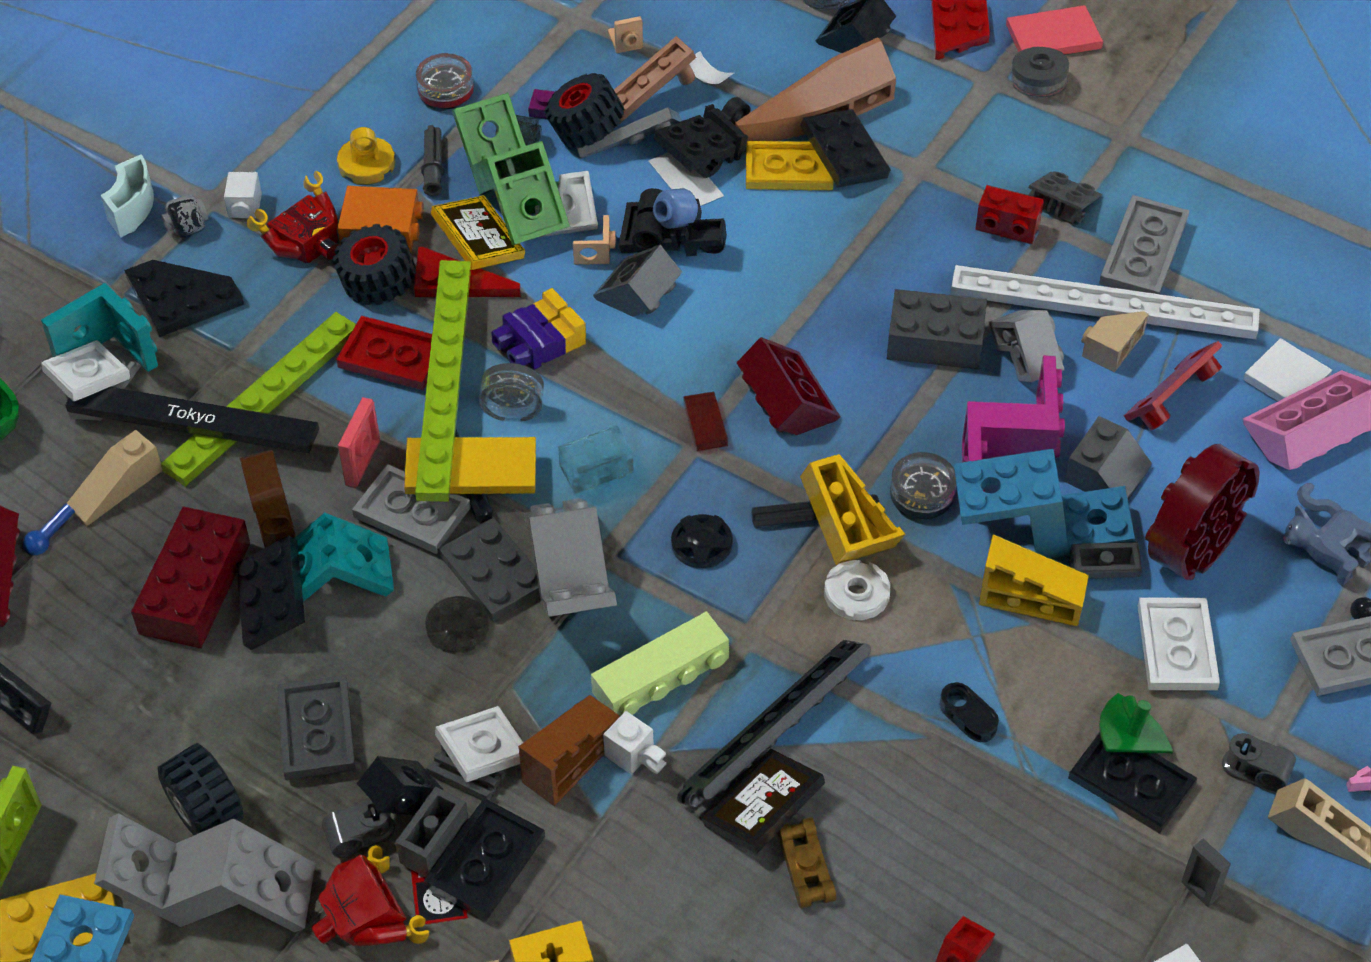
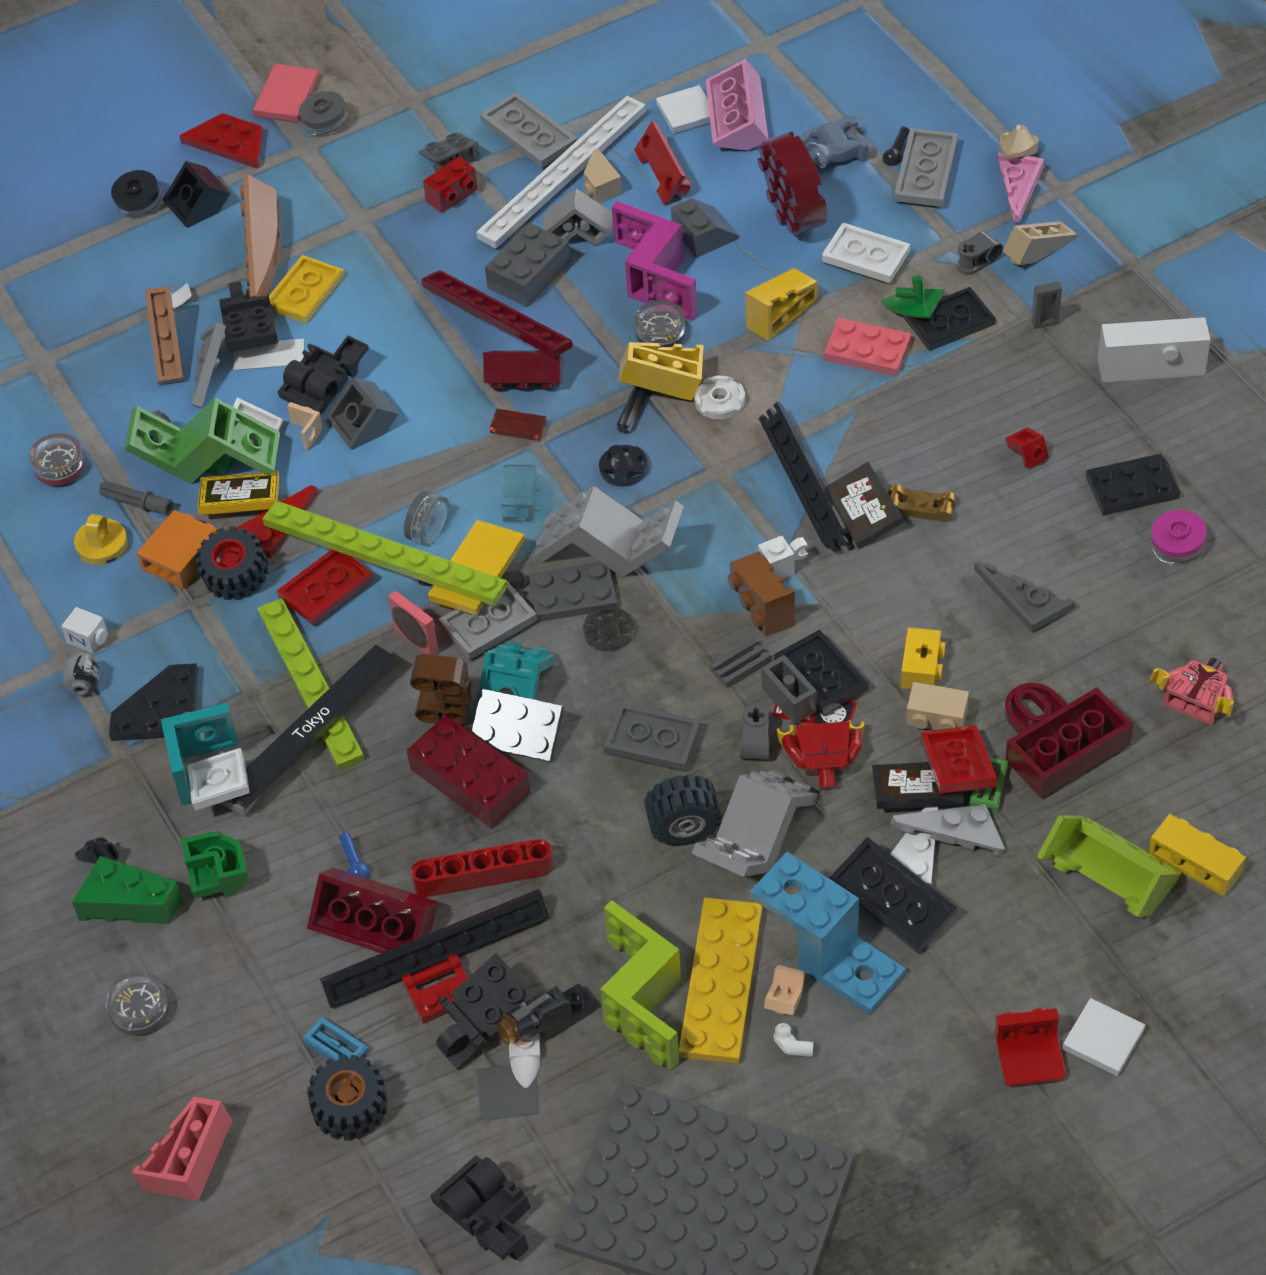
camera: 60 degrees left, 0 degrees up
tan slope [67,430,162,527] -> none
light aqua brick [101,154,154,238] -> none
red torso [247,171,339,263] -> none
black brick [357,756,443,815] -> none
white tile [435,706,524,782] -> none
dark purple hips [491,288,586,370] -> none
magenta plate [528,89,555,119] -> none
black wheel [545,73,624,148] -> none
yellowish green brick [591,611,729,716] -> none
light nougat bracket [608,16,643,53] -> none
medium blue head [653,188,698,229] -> none
black plate [801,109,891,187] -> none
black piece [939,682,999,742] -> none
dark azure bracket [954,449,1135,559] -> none
dark grey brick [1069,542,1142,579] -> none
none -> red beam [411,839,554,897]
none -> dark red tile [421,270,573,358]
none -> coral plate [823,318,911,376]

